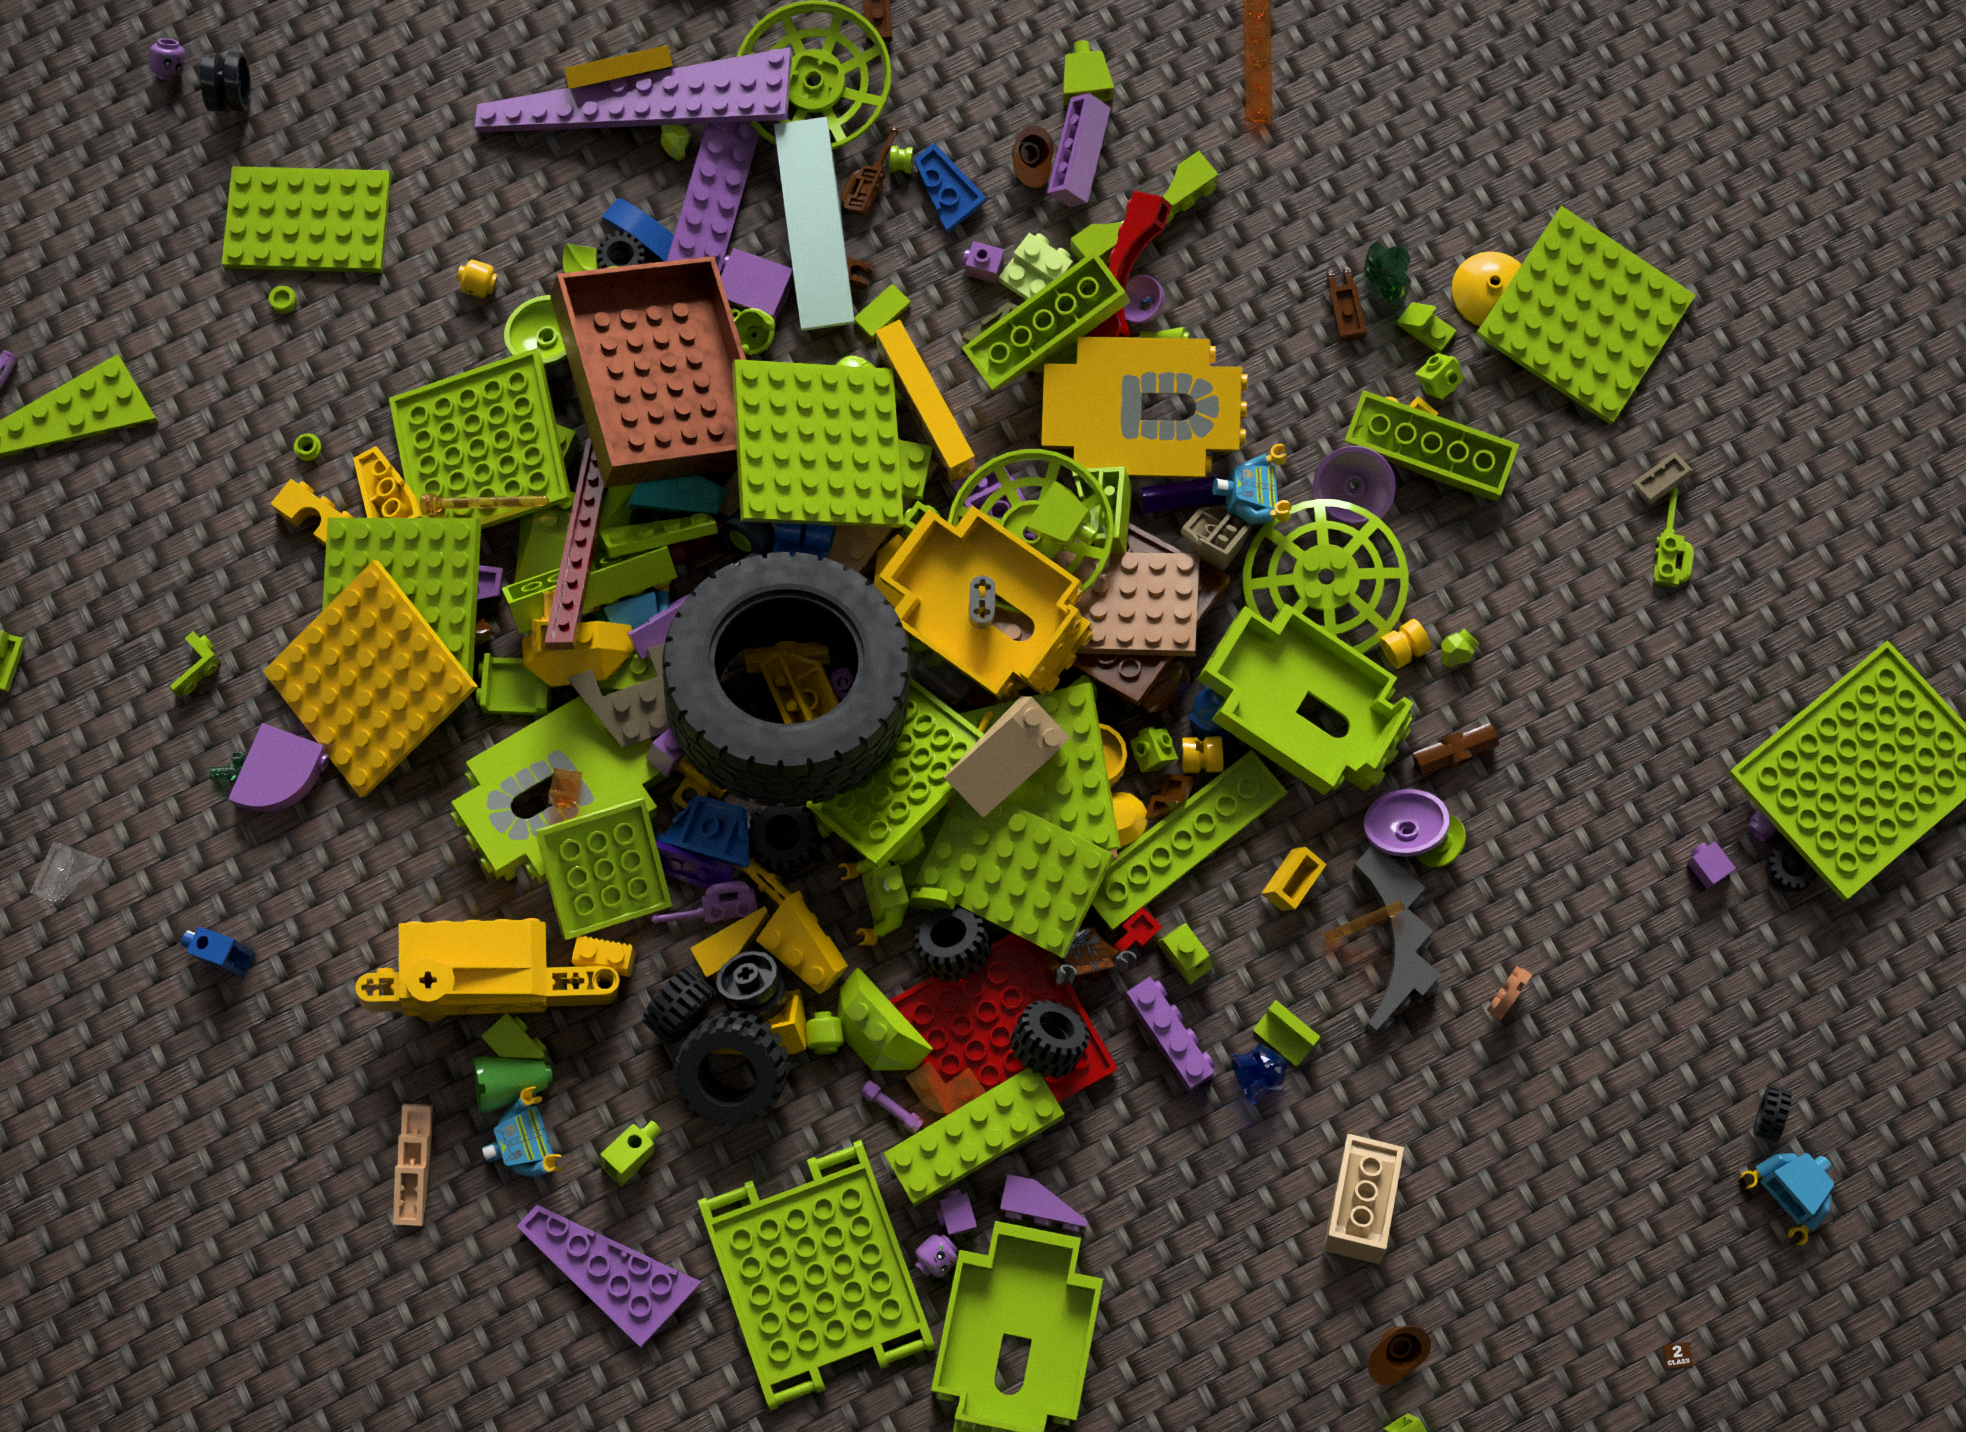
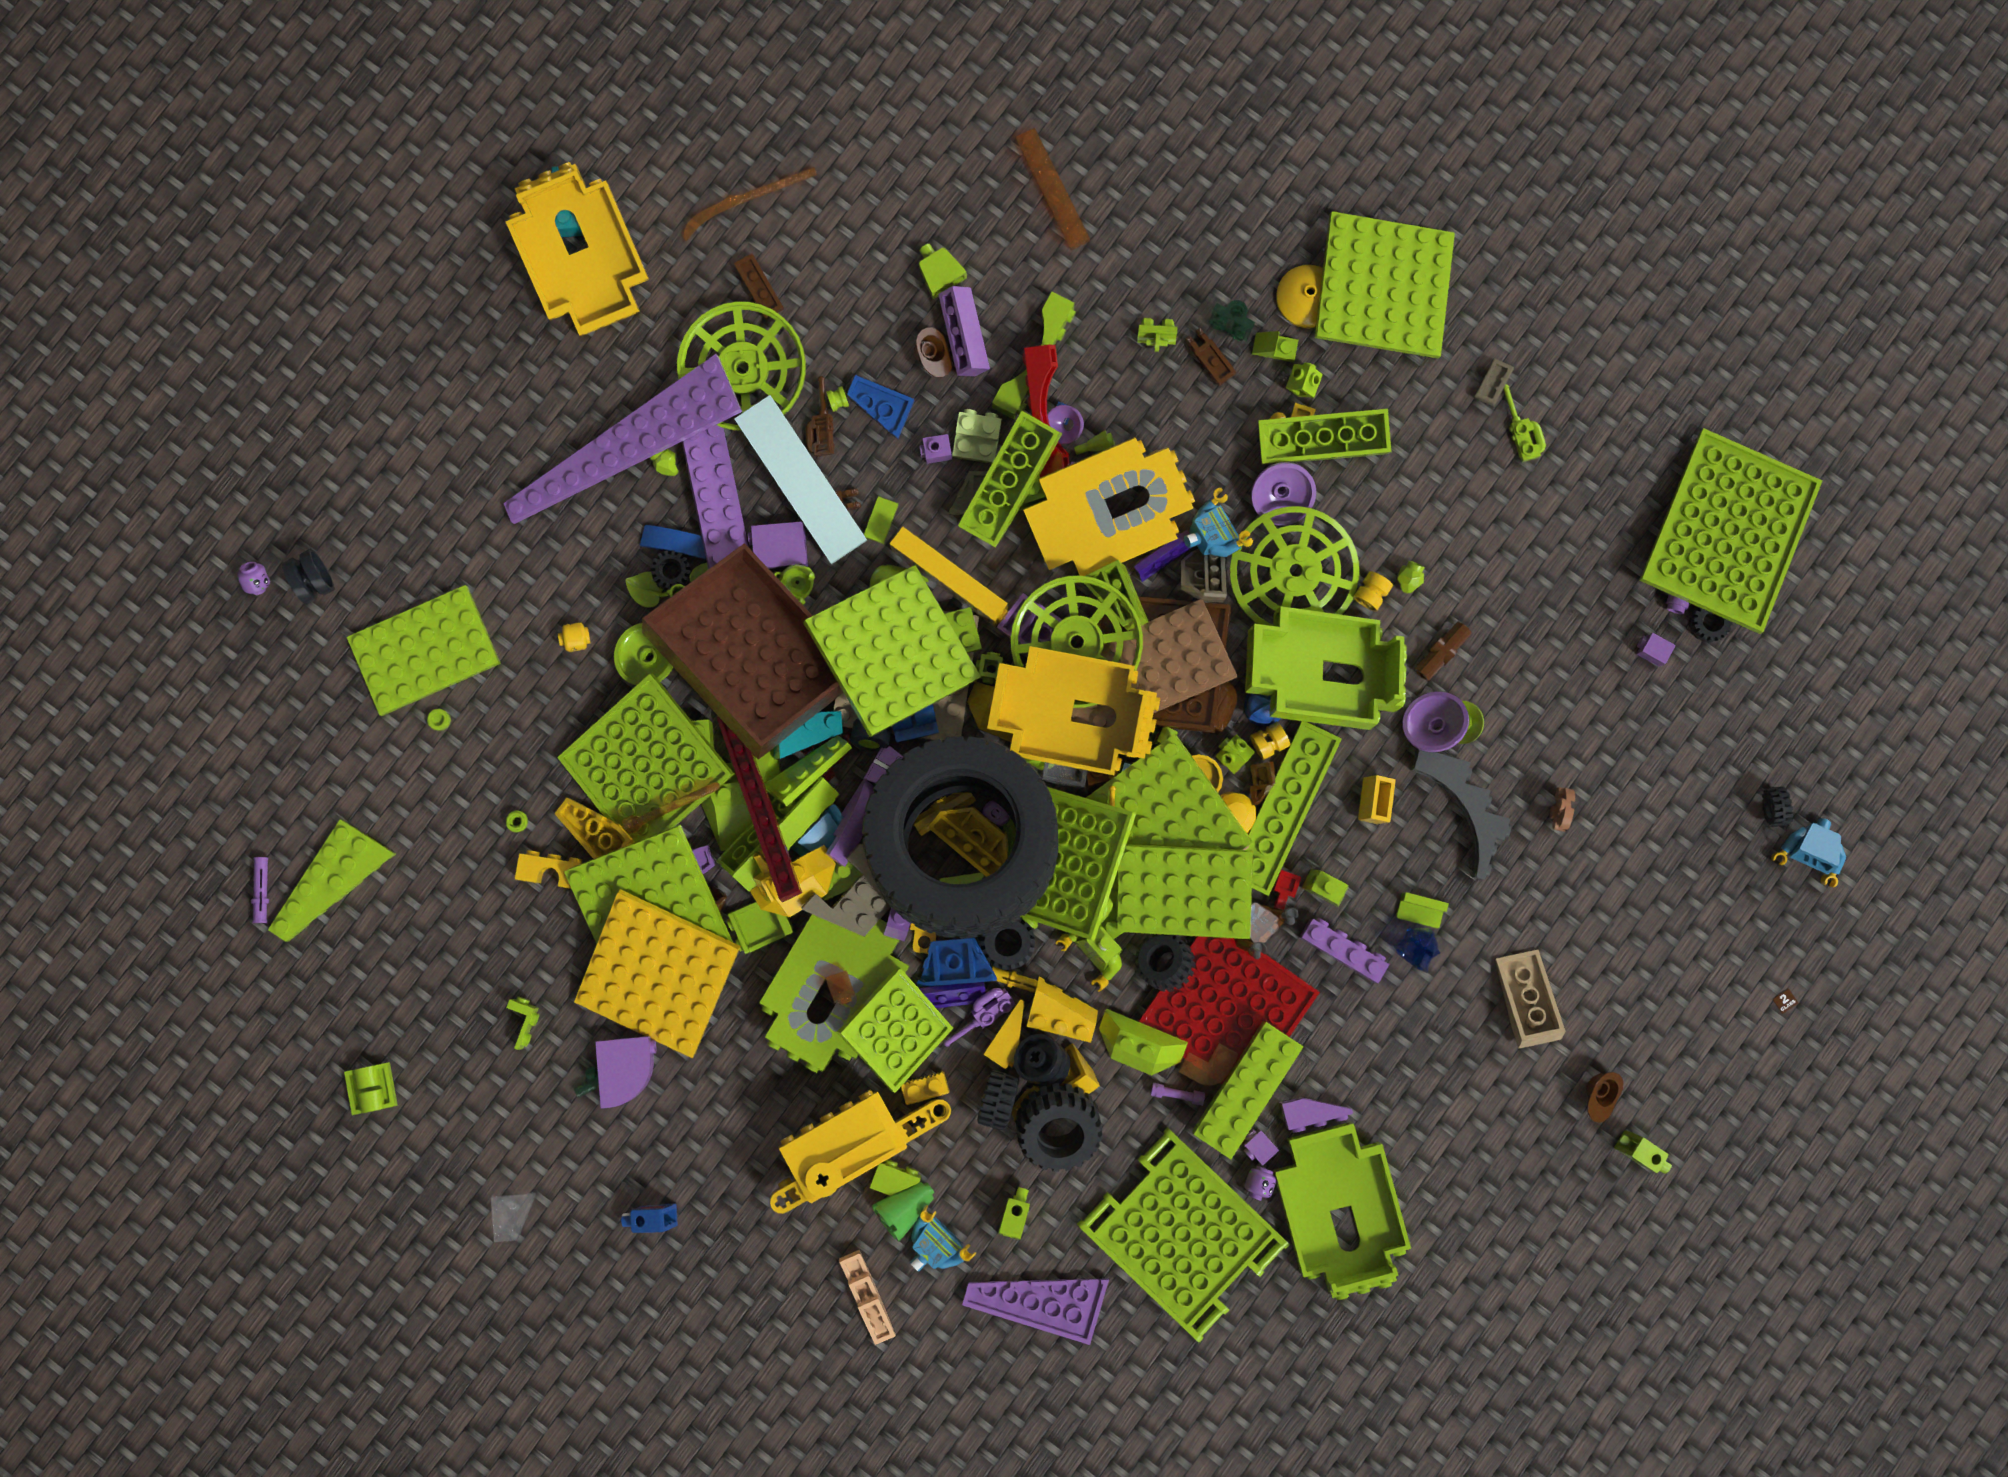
camera: 25 degrees left, 10 degrees up
yellow slope [564,45,673,89] -> none
lime head [805,1011,844,1055] -> none
lime tile [908,887,956,911] -> none
tan slope [943,696,1070,818] -> none
dark grey beam [968,576,995,629] -> none
black tyre [1010,1000,1090,1078] -> none
lime torso [1026,481,1098,548] -> none
clear orange bar [1324,900,1405,943] -> none
none -> lime hips [1137,318,1177,352]

